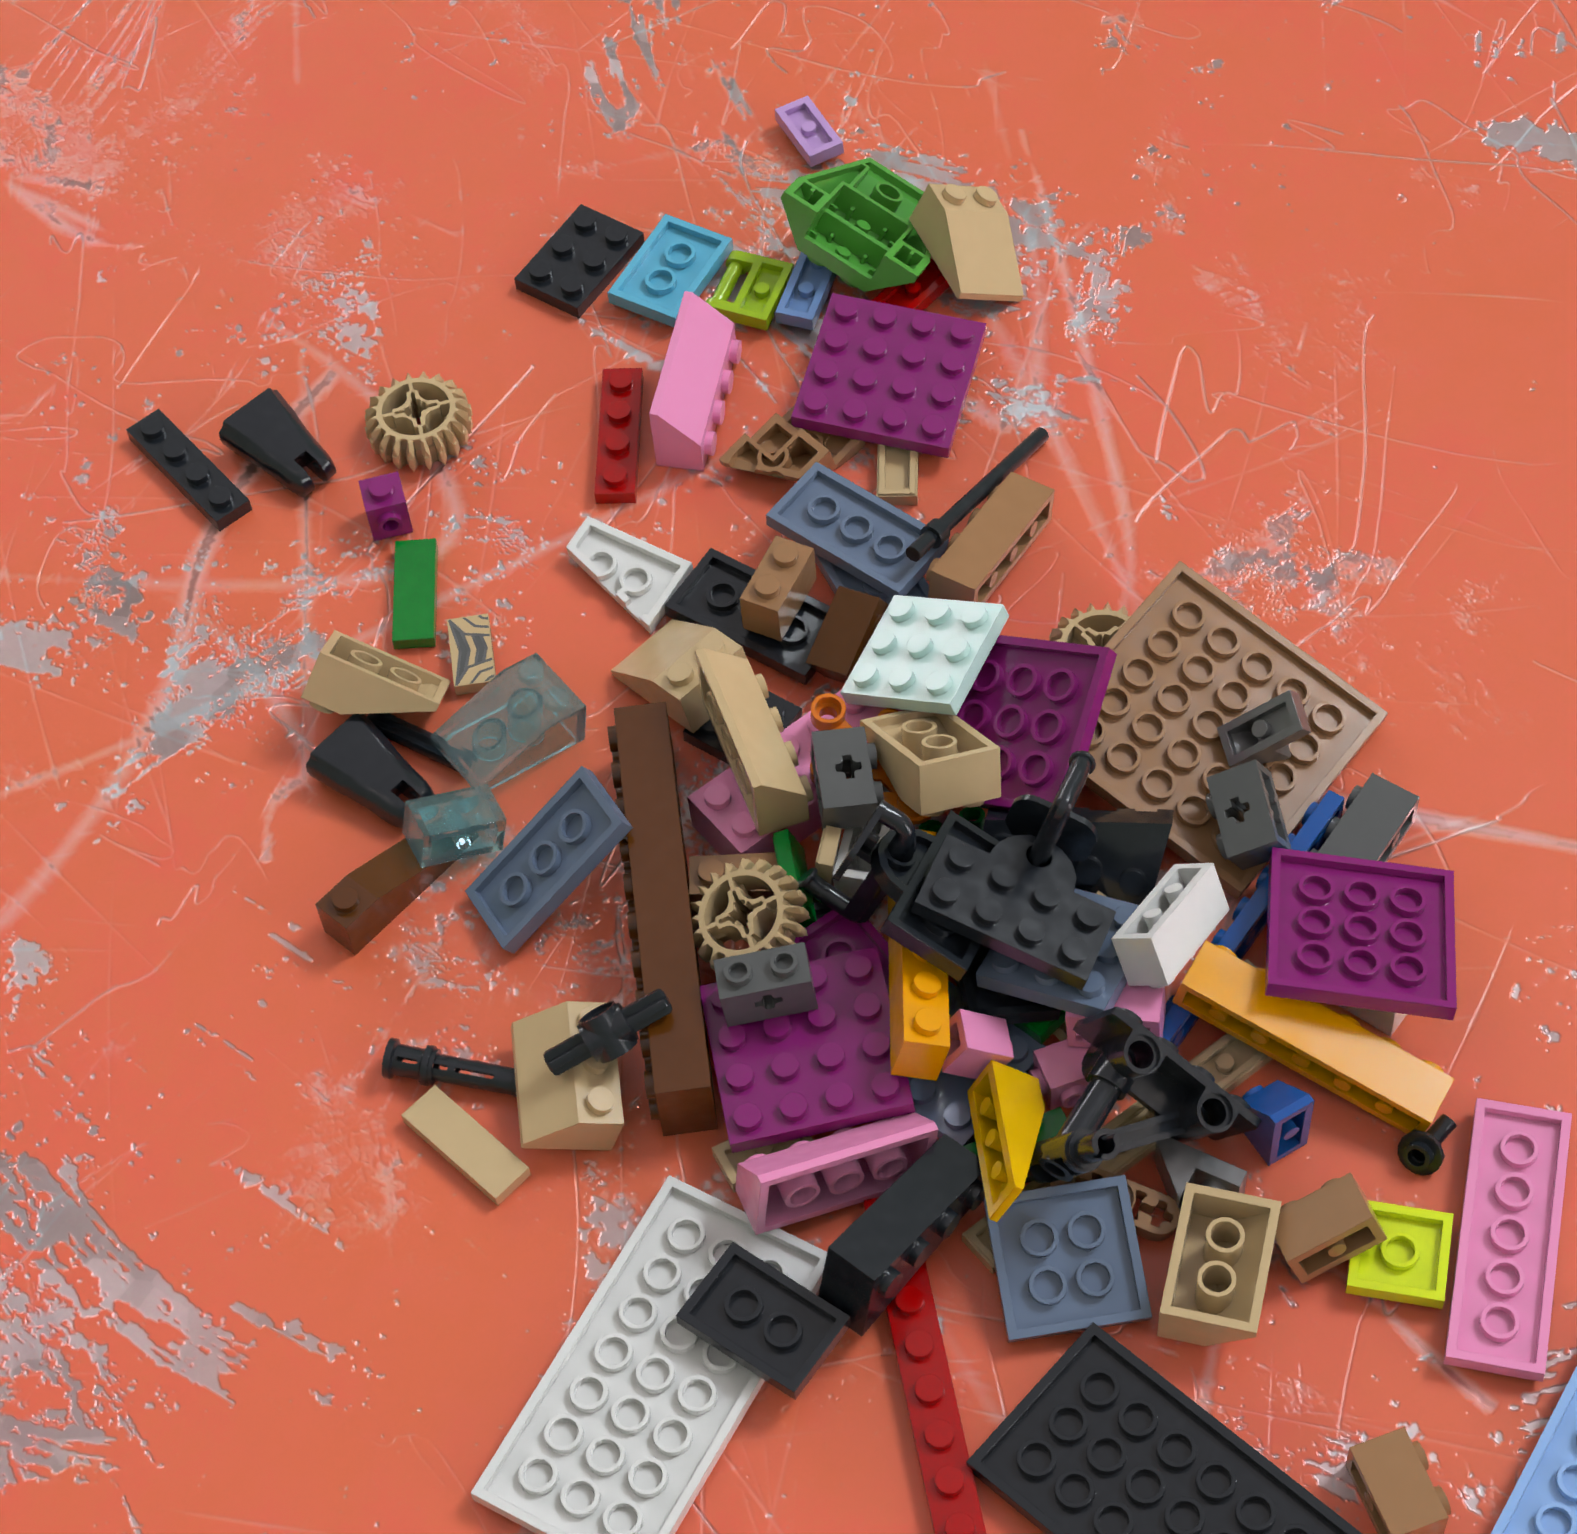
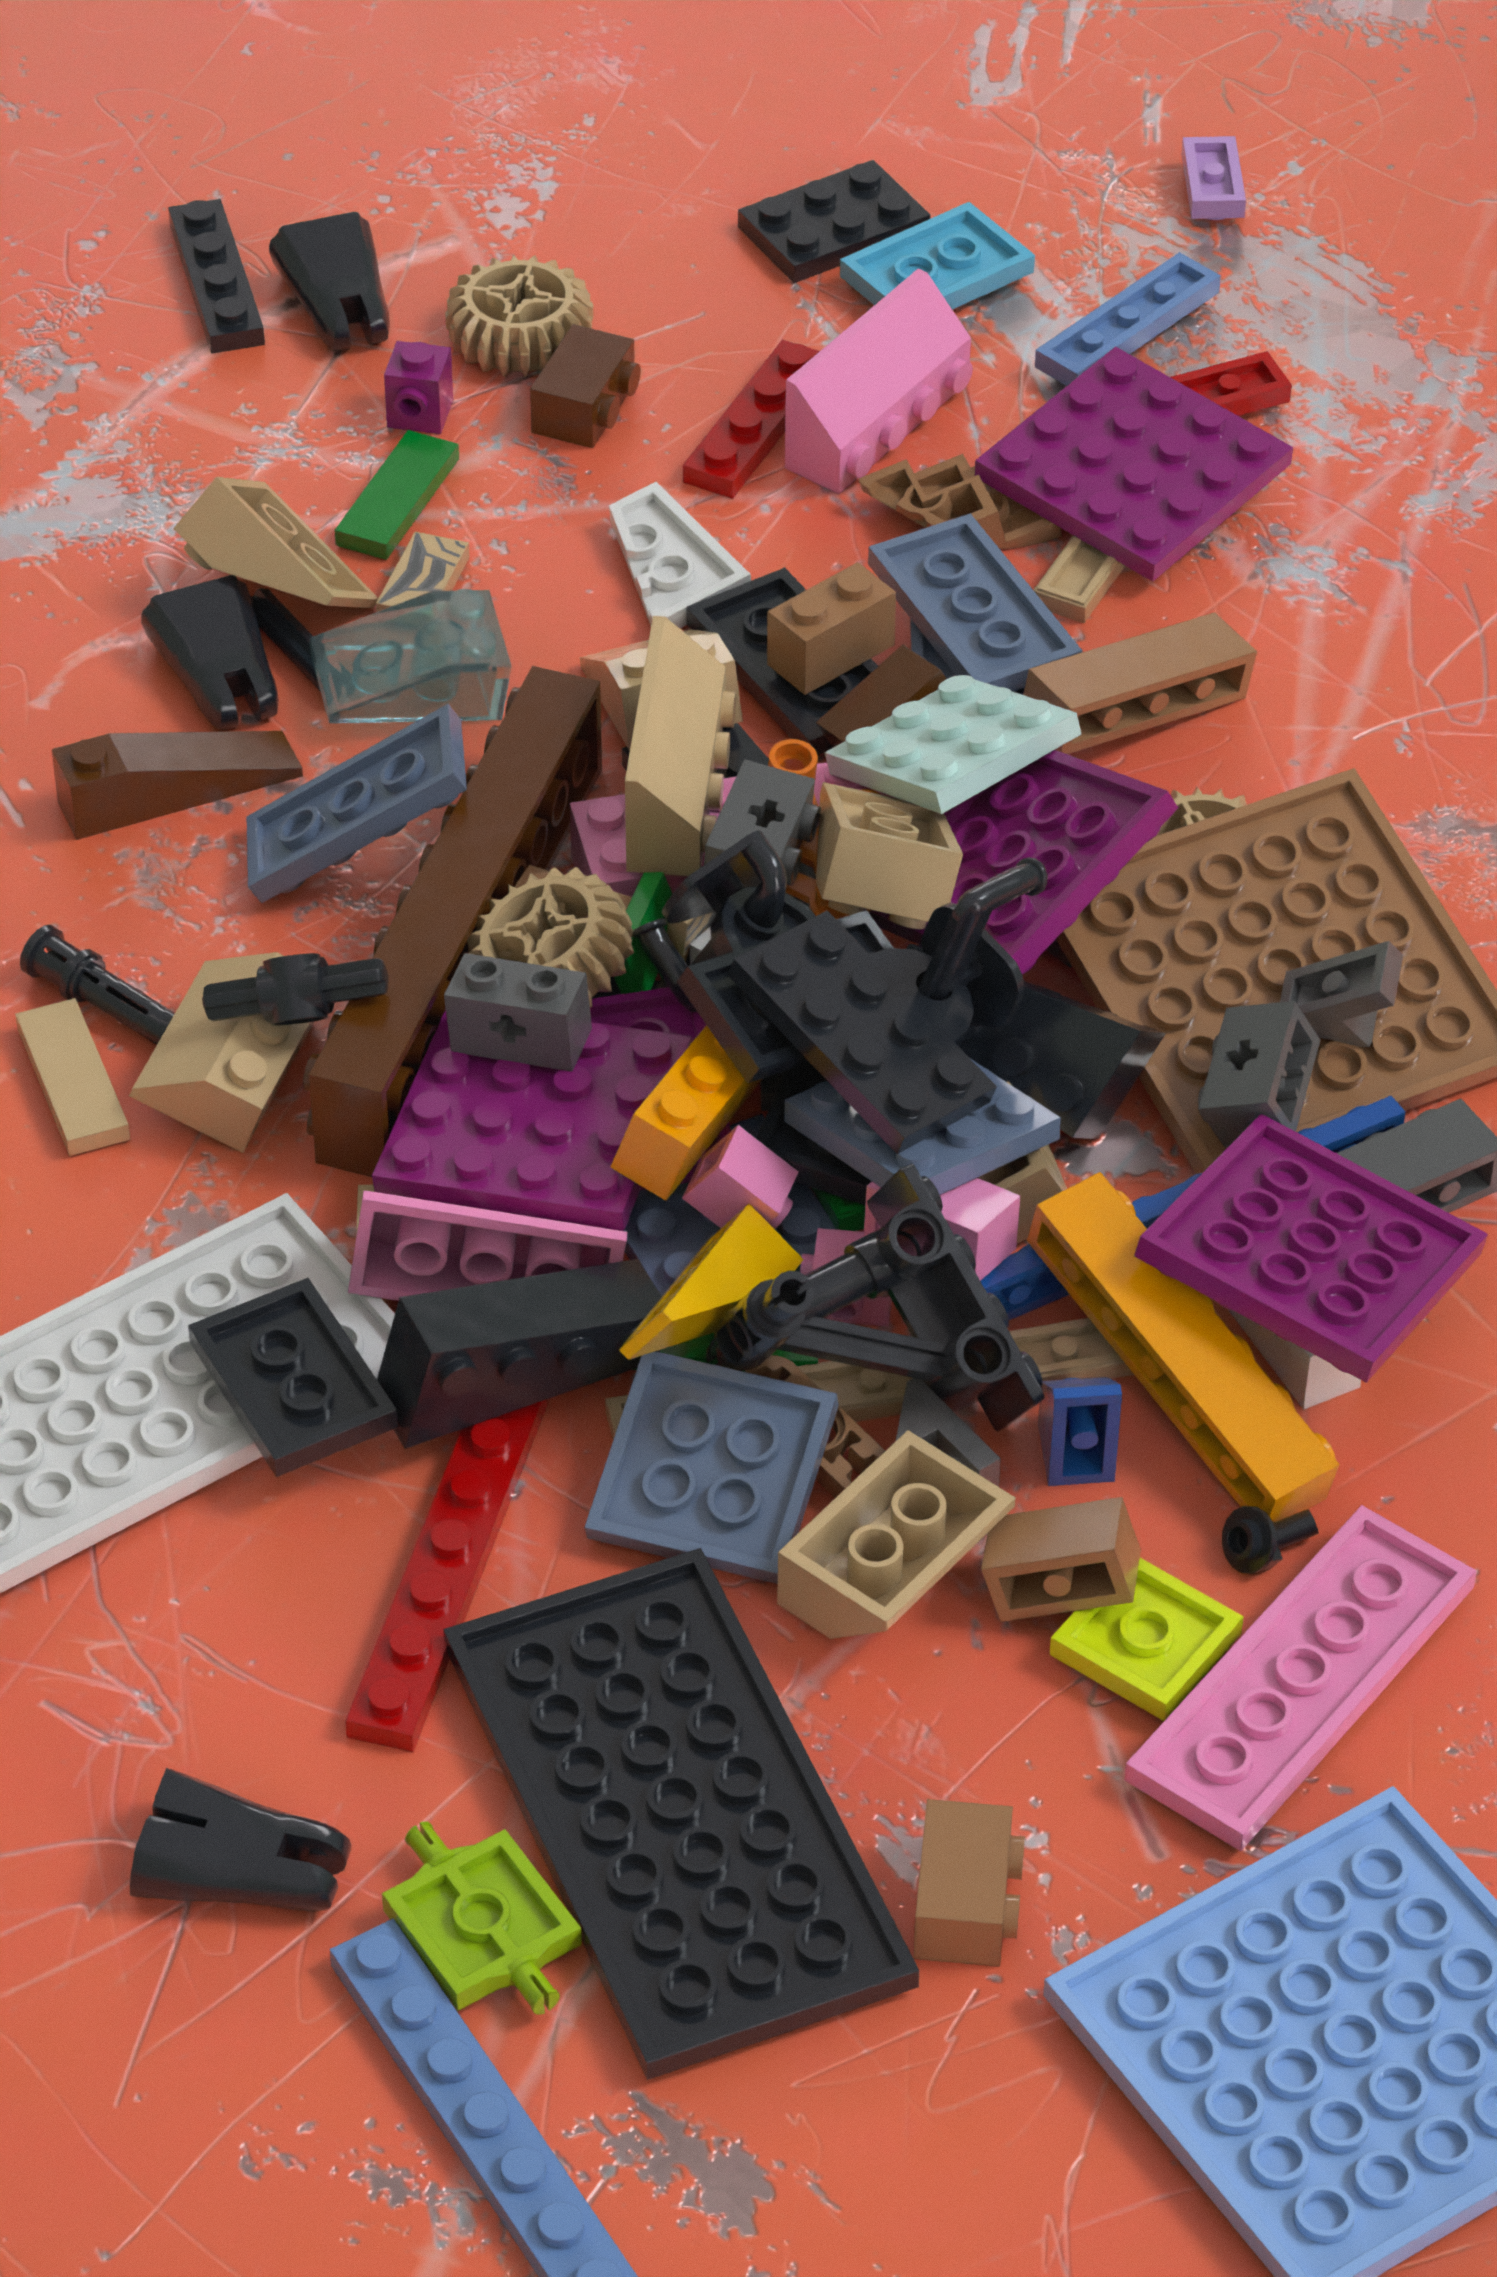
camera: 20 degrees right, 10 degrees down
clear light blue brick [402,784,507,868] -> none
lime plate [705,250,794,331] -> none
bright green wedge [781,158,931,292] -> none
black bar [906,427,1049,562] -> none
tan slope [909,183,1024,302] -> none
white brick [1111,863,1230,988] -> none
none -> reddish brown brick [530,324,641,448]

